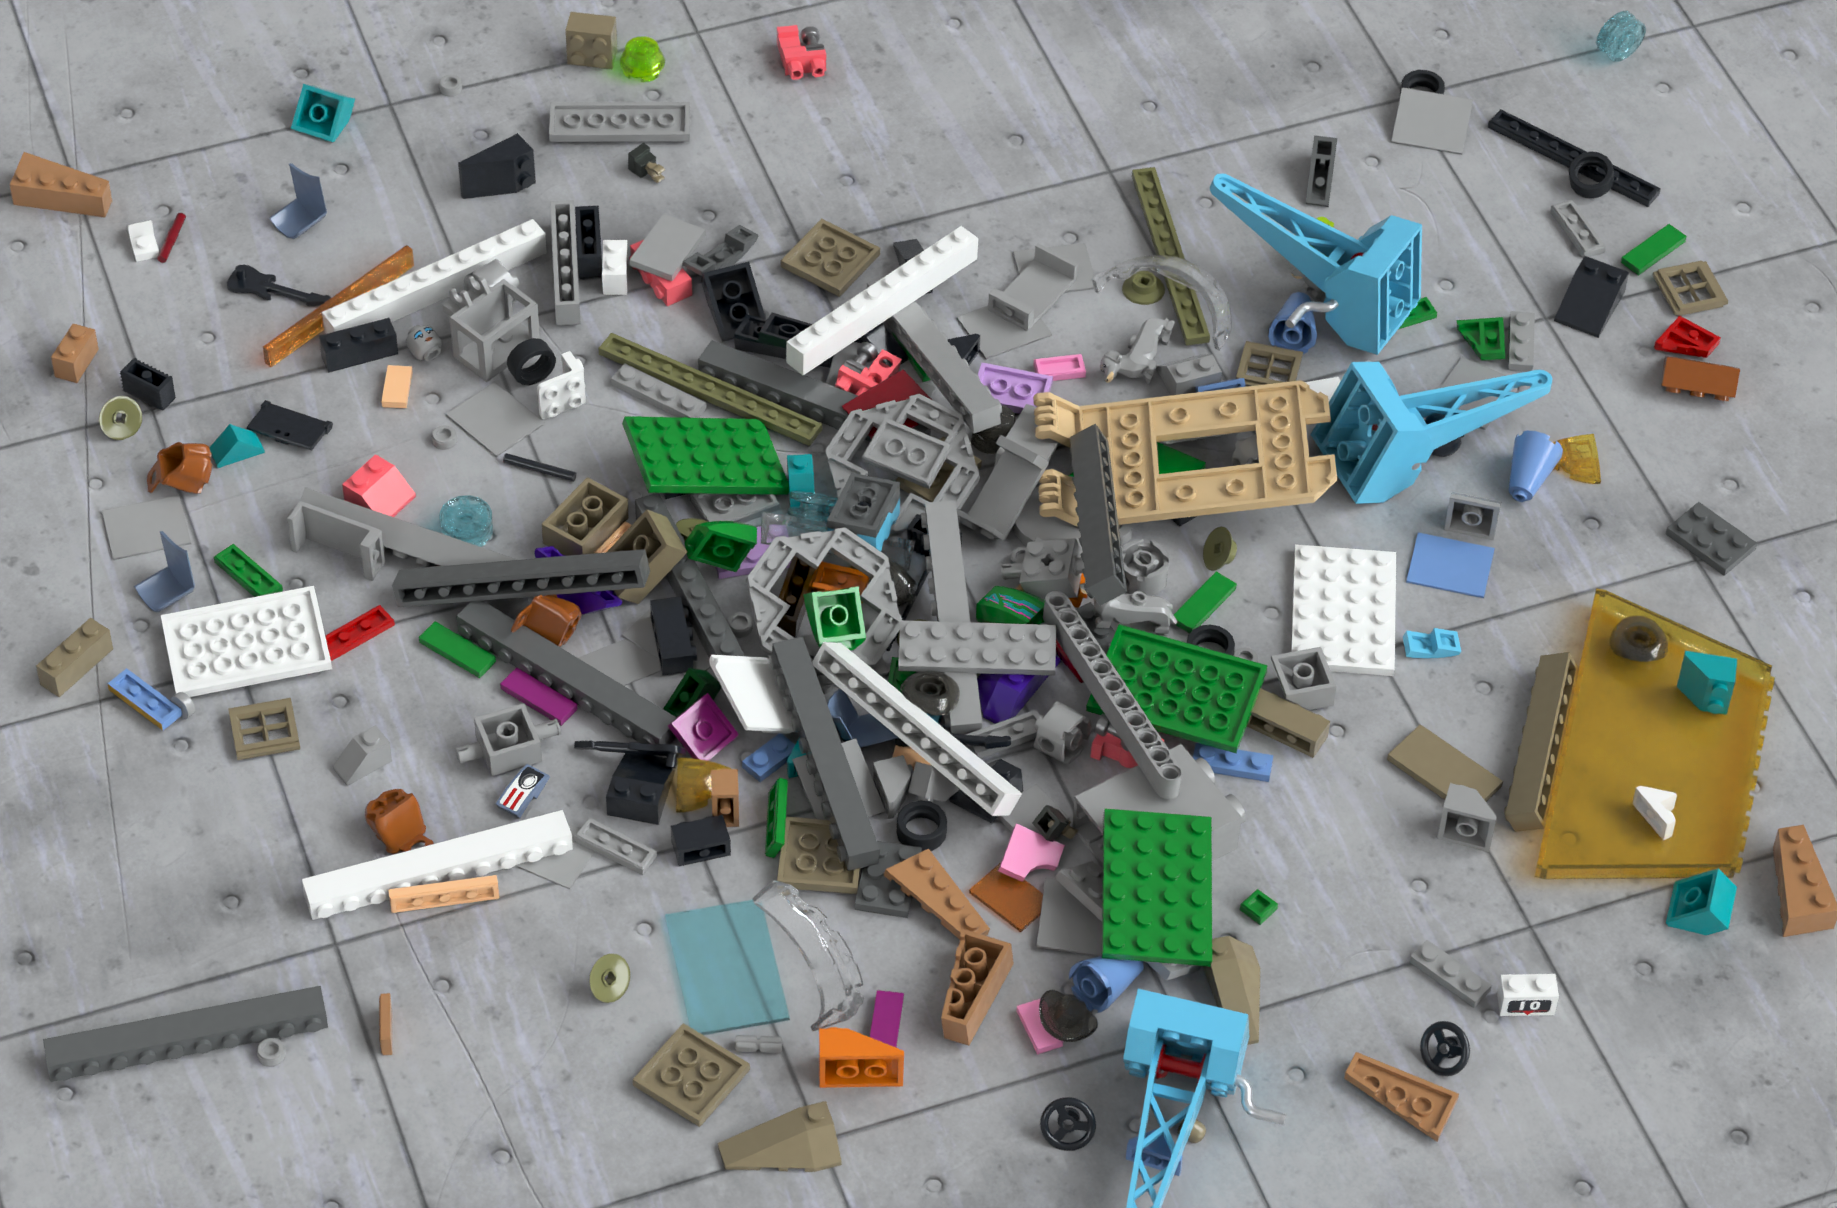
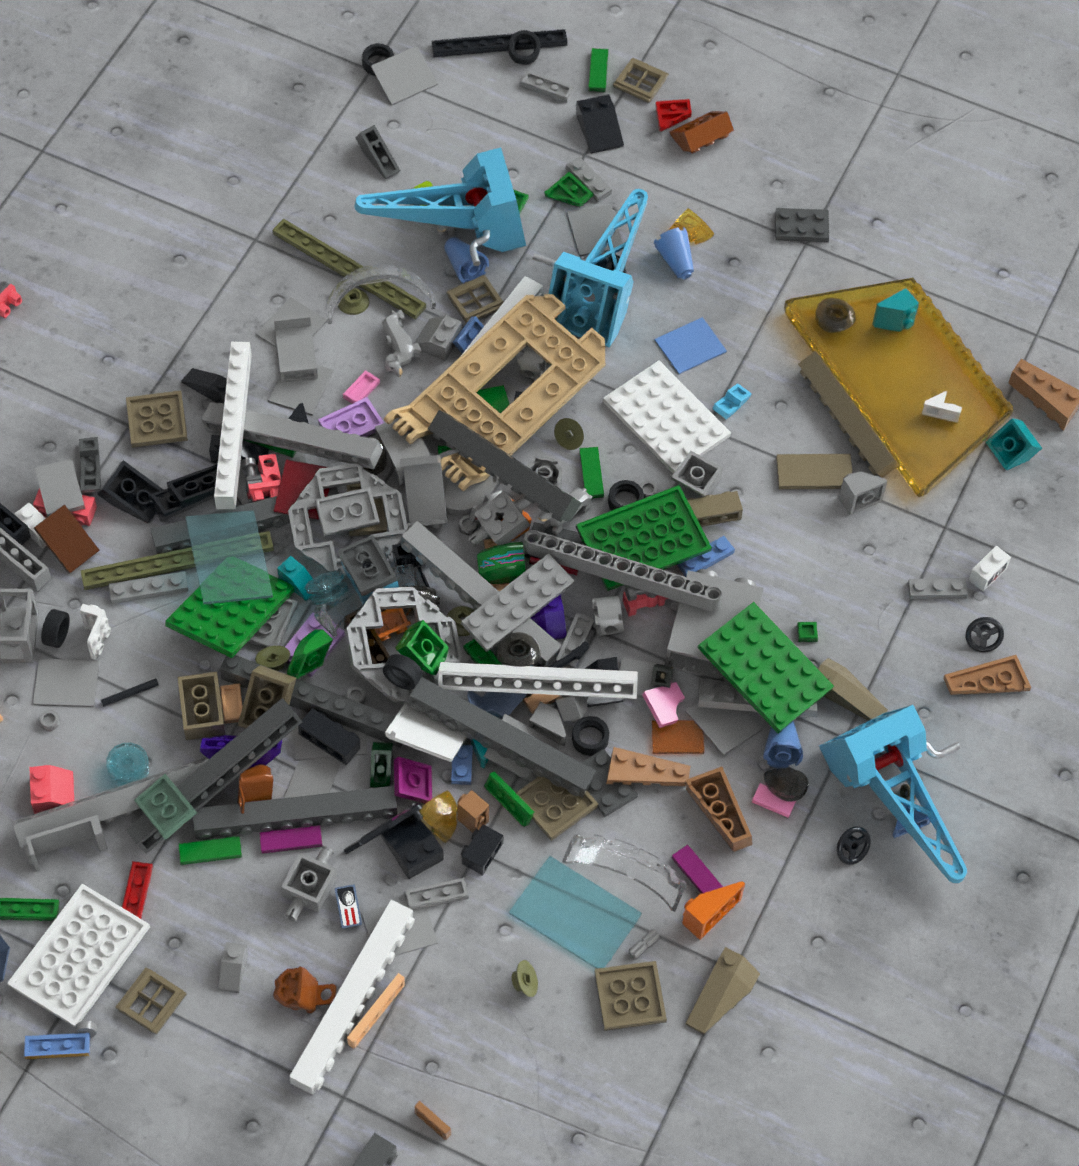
camera: 45 degrees left, 10 degrees up
light grey slope [1444,492,1502,540] -> none
none -> reddish brown tile [34,504,100,574]
none -> sand green tile [134,774,197,840]
none -> clear light blue piece [186,510,273,605]
none -> black tyre [383,654,422,690]

